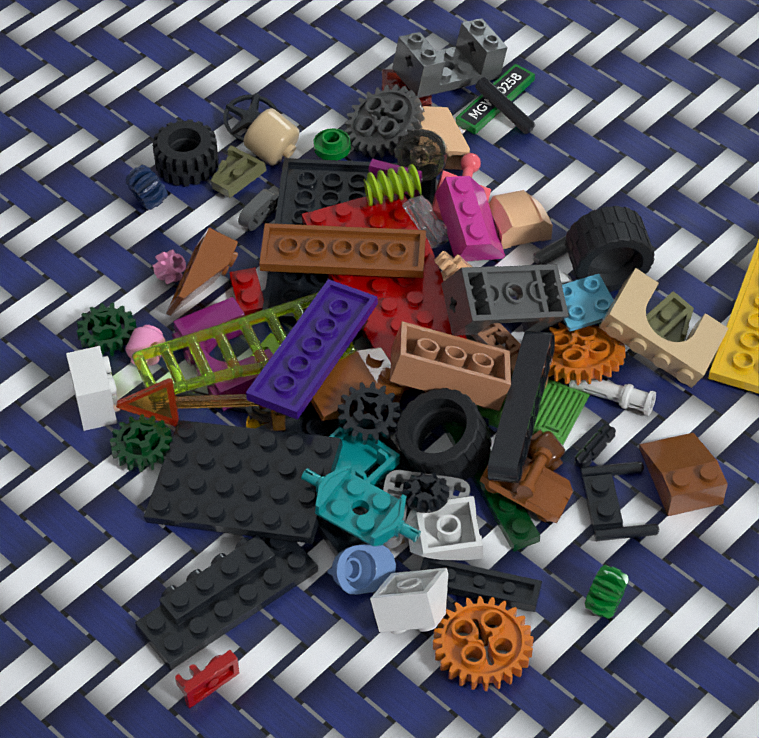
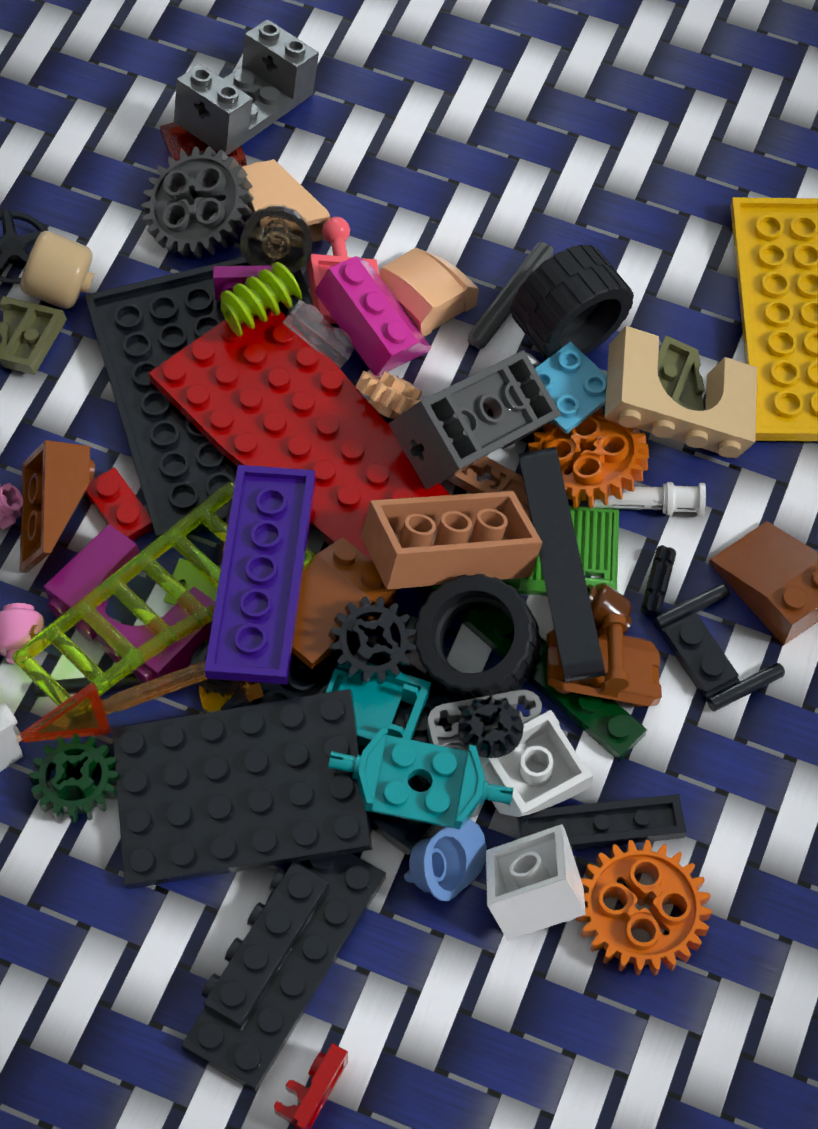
camera: 25 degrees left, 10 degrees up
dark grey beam [238,189,278,231] -> none
dark orange plate [259,223,426,278] -> none
green plate [313,128,351,160] -> none
tile [456,64,535,135] -> none
black axle [475,77,535,134] -> none
green gear [585,565,629,619] -> none

